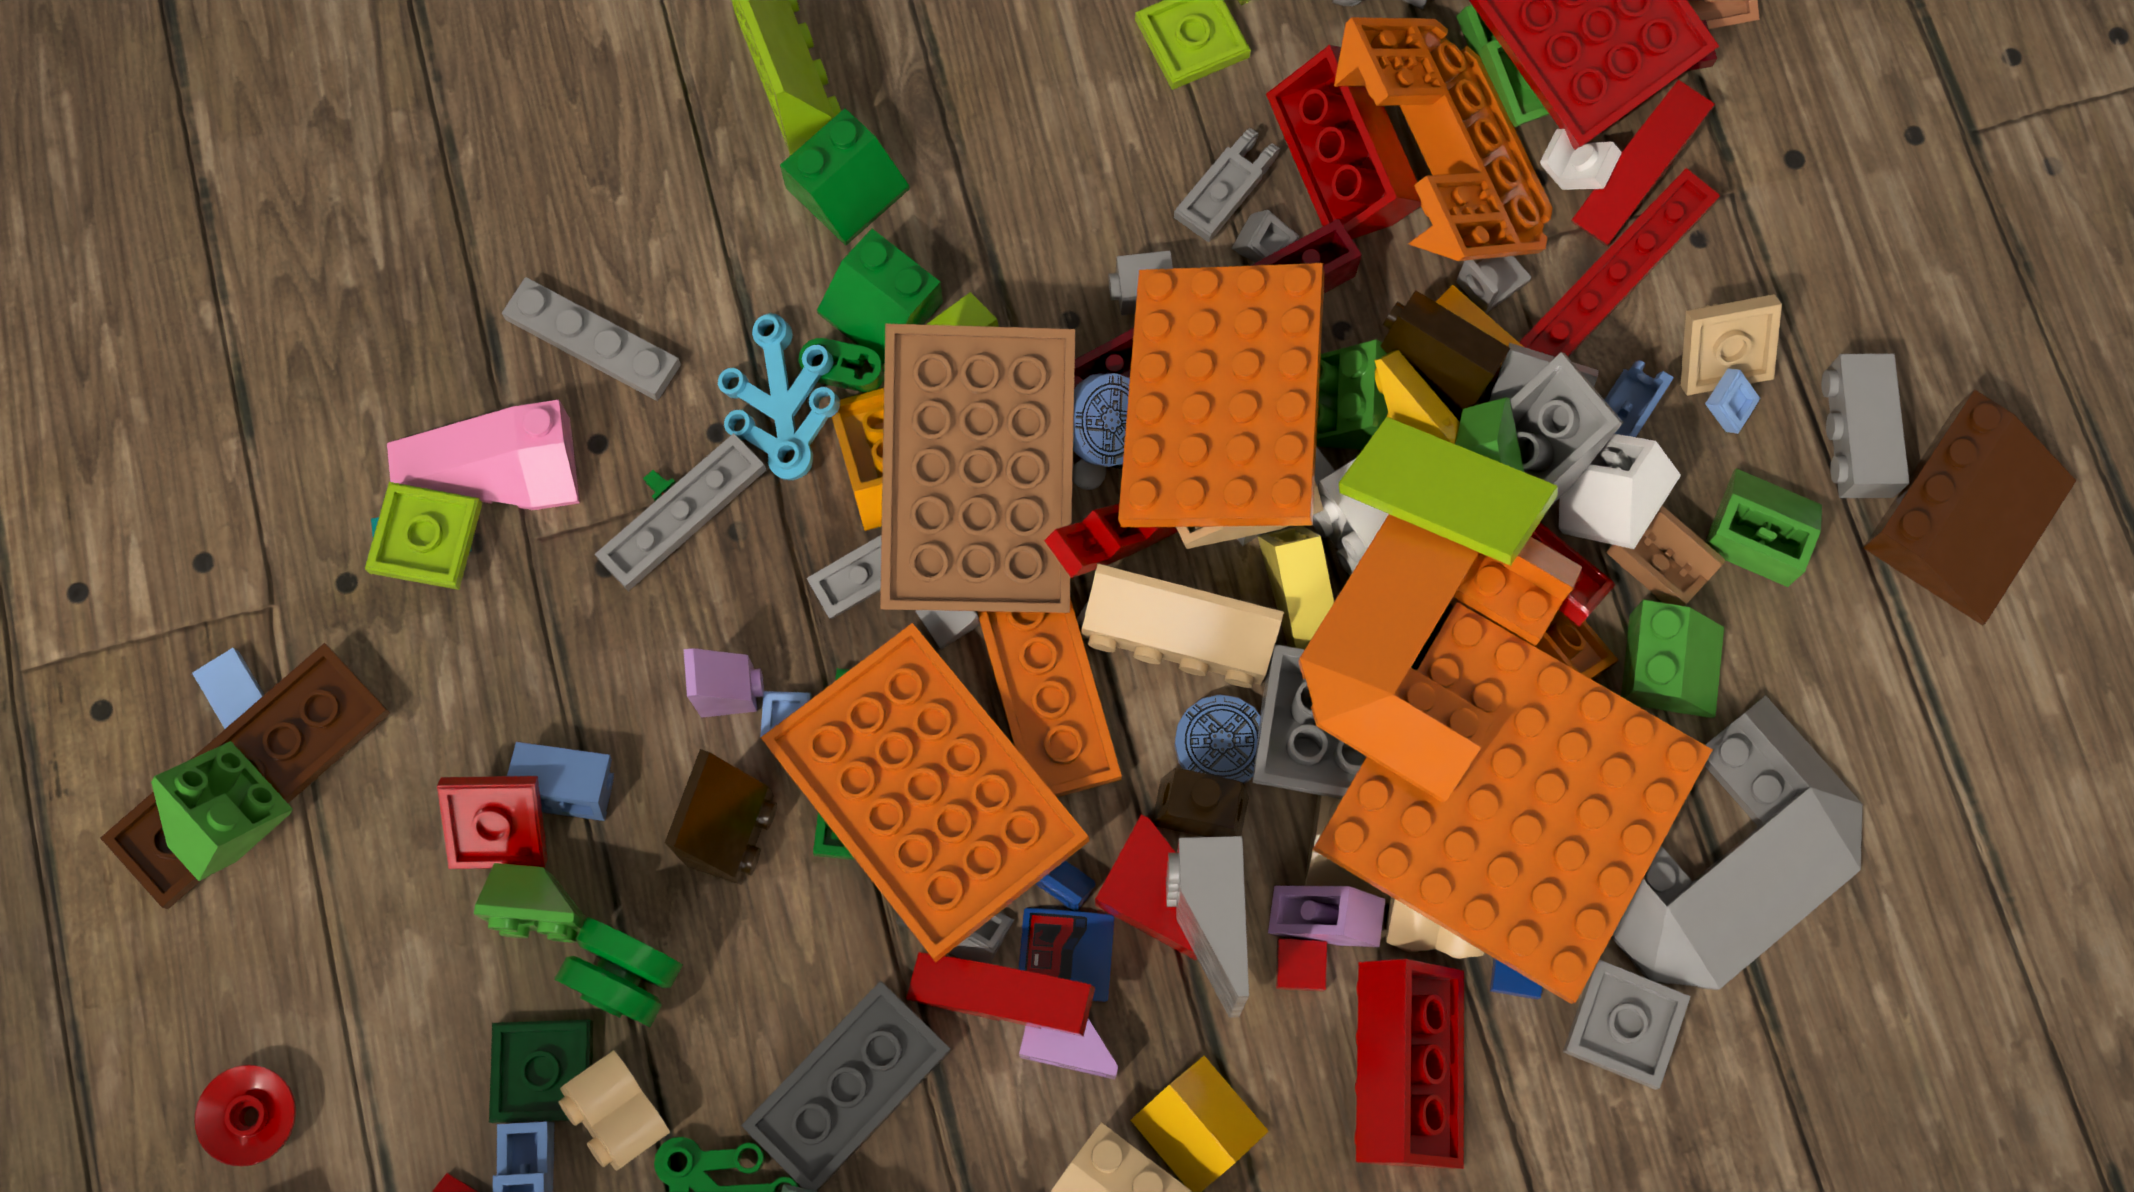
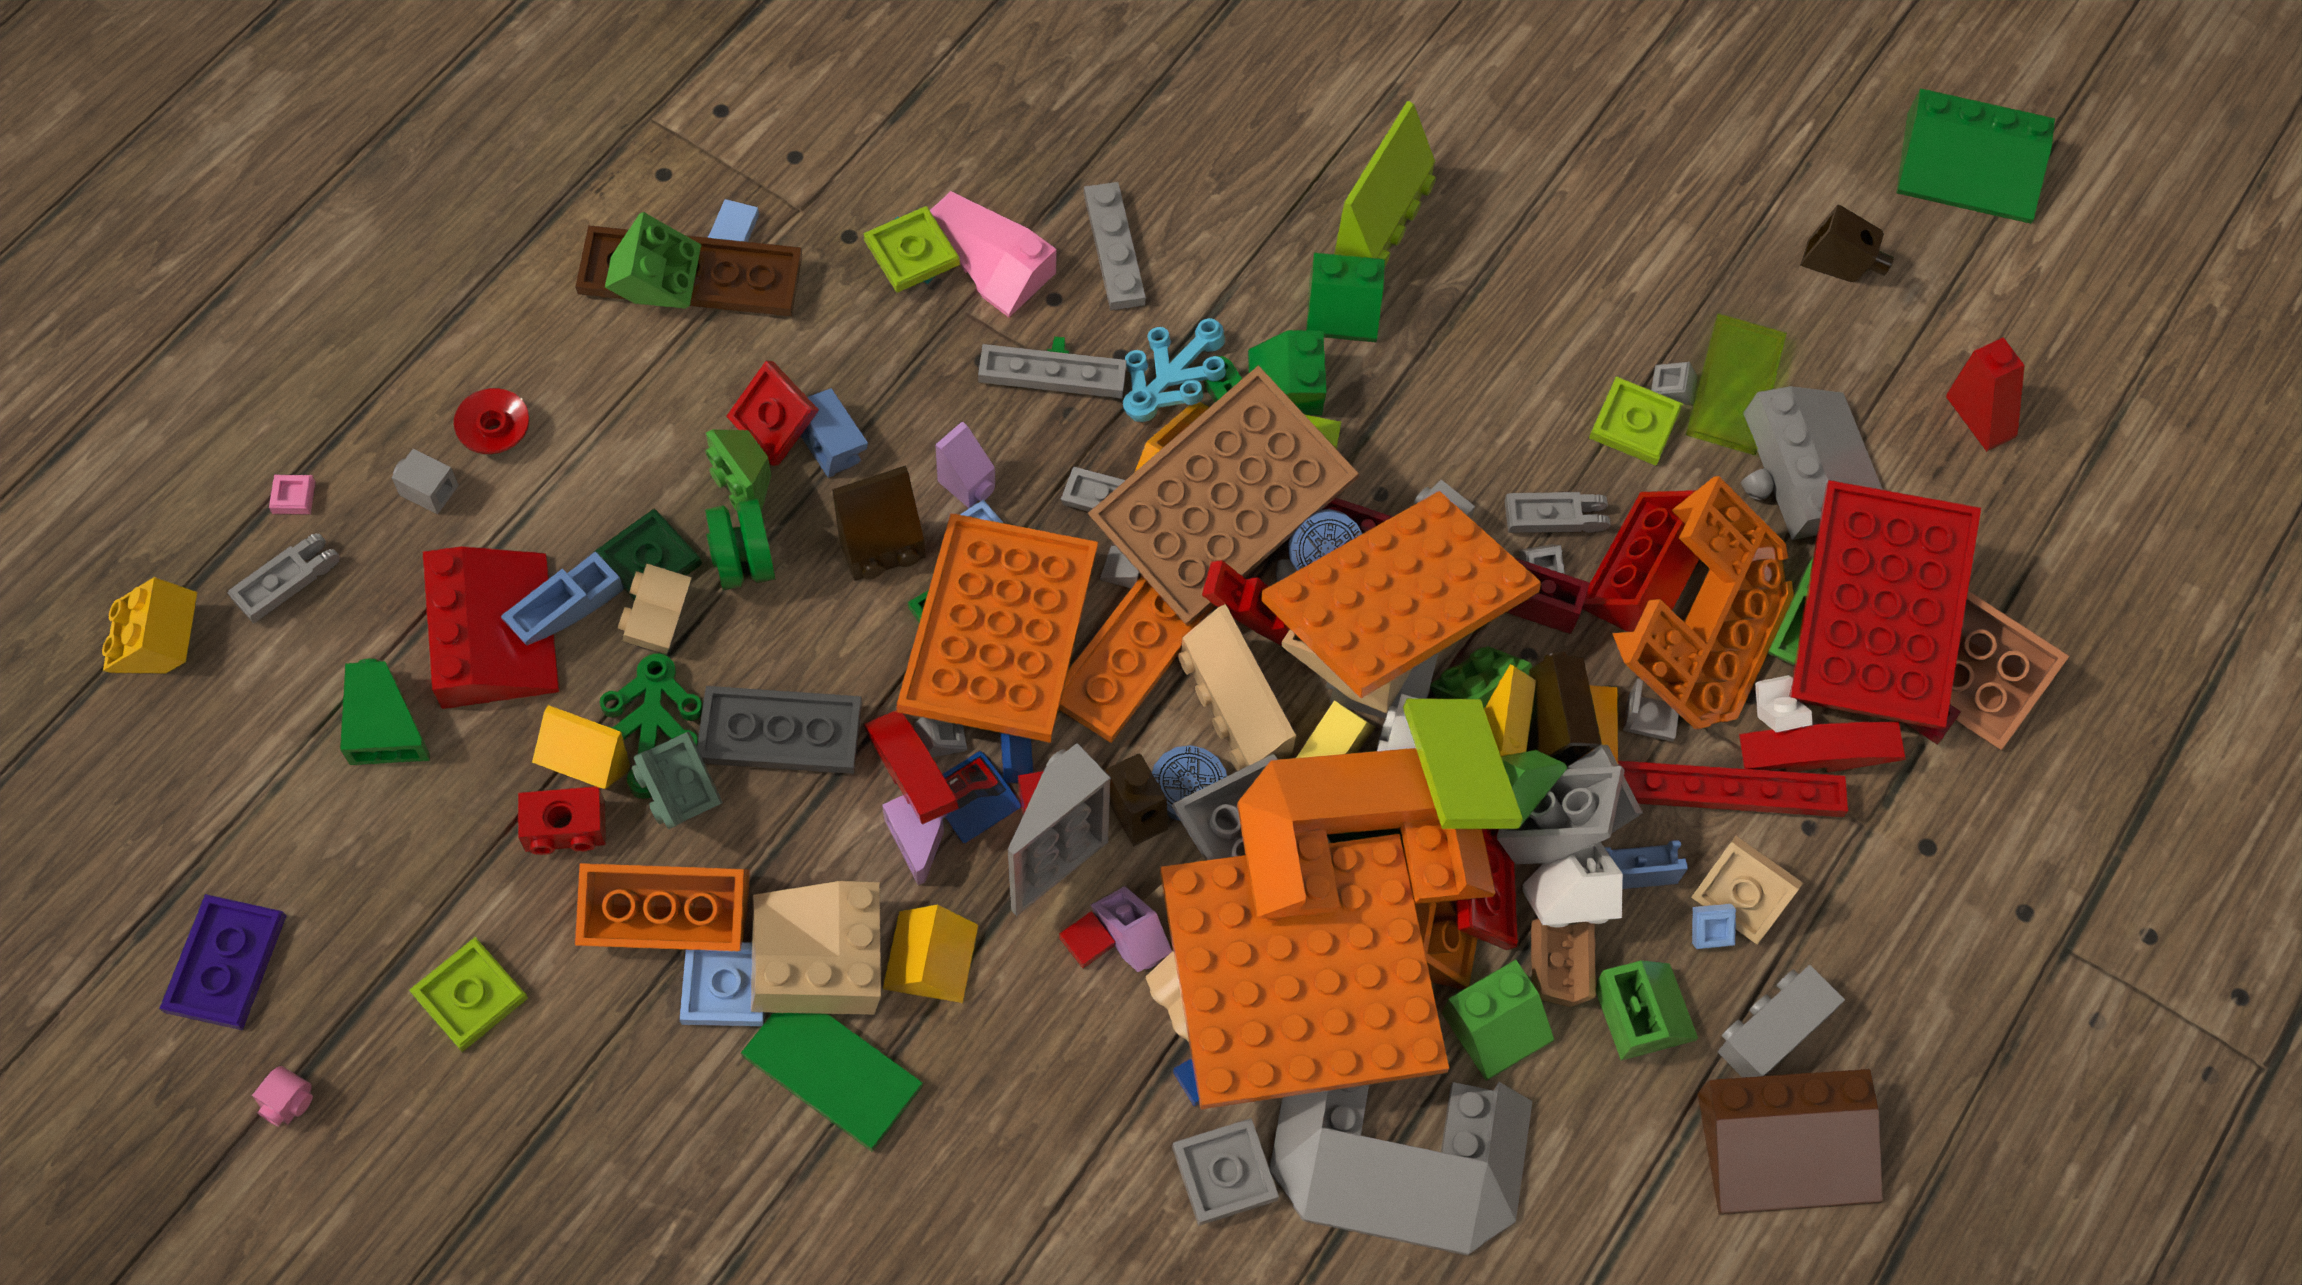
camera: 45 degrees right, 10 degrees down
red slope [1354,959,1464,1169] -> none

